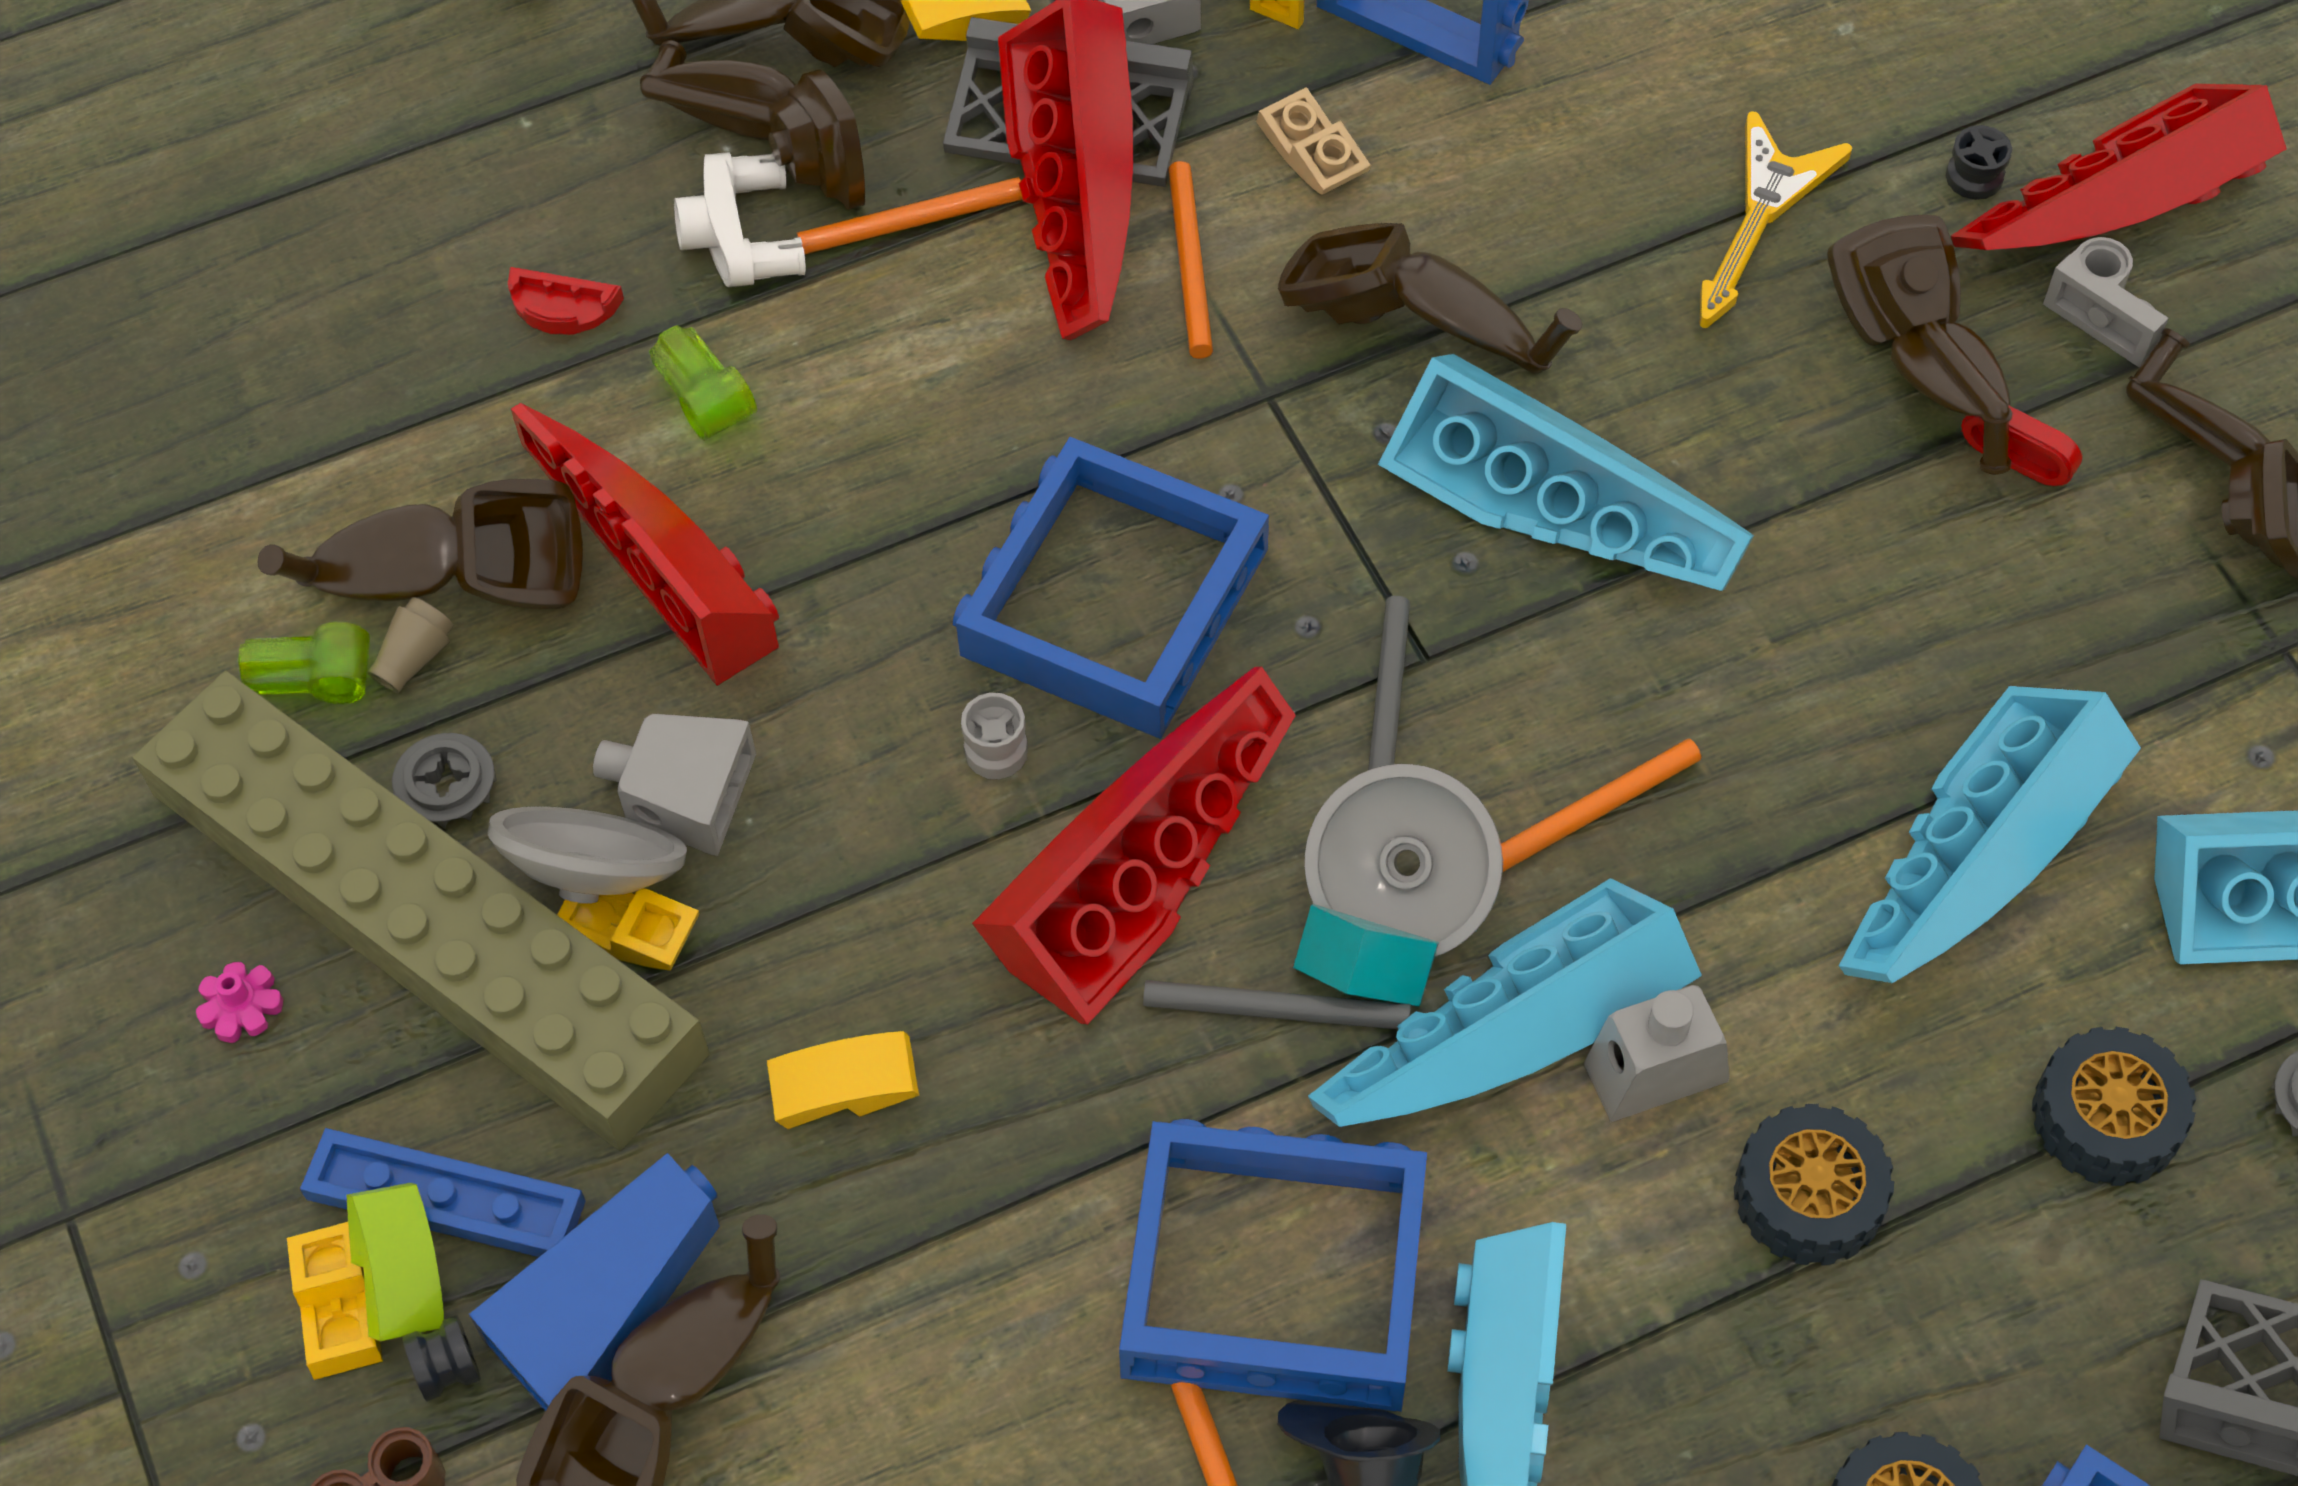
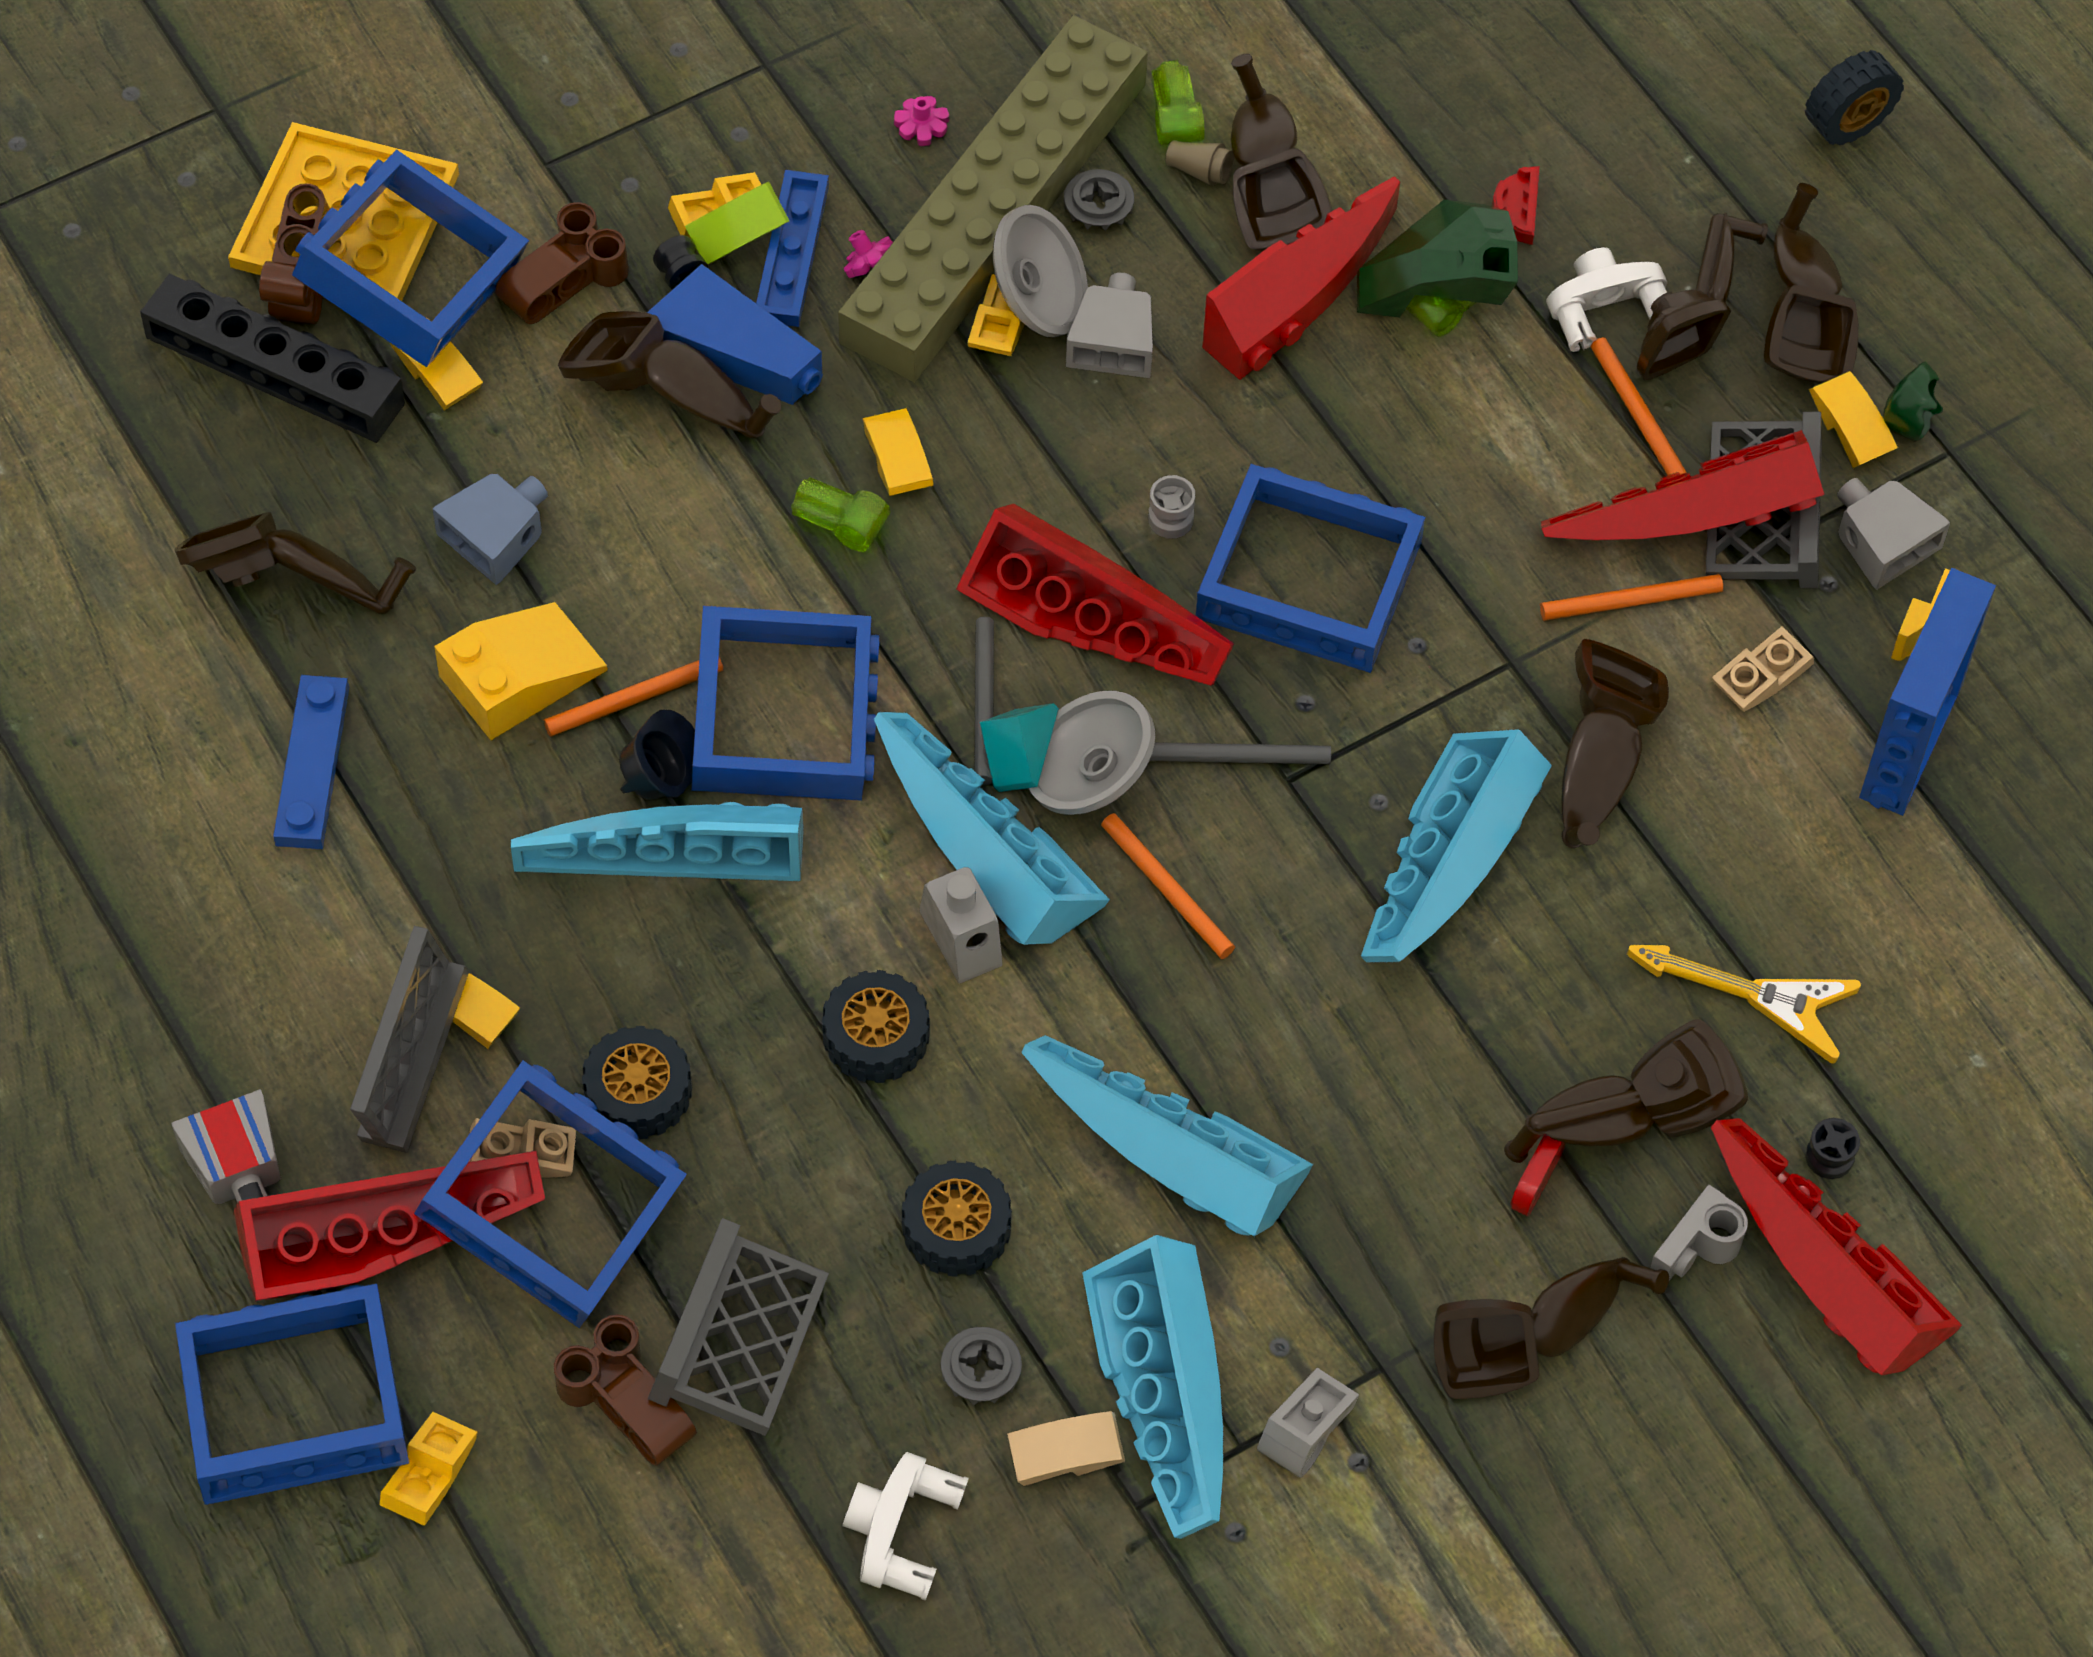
camera: 80 degrees right, 0 degrees up
none -> clear neon green piece [792,477,891,552]
none -> dark pink plant [843,230,893,278]
none -> dark green brick [1357,199,1518,318]

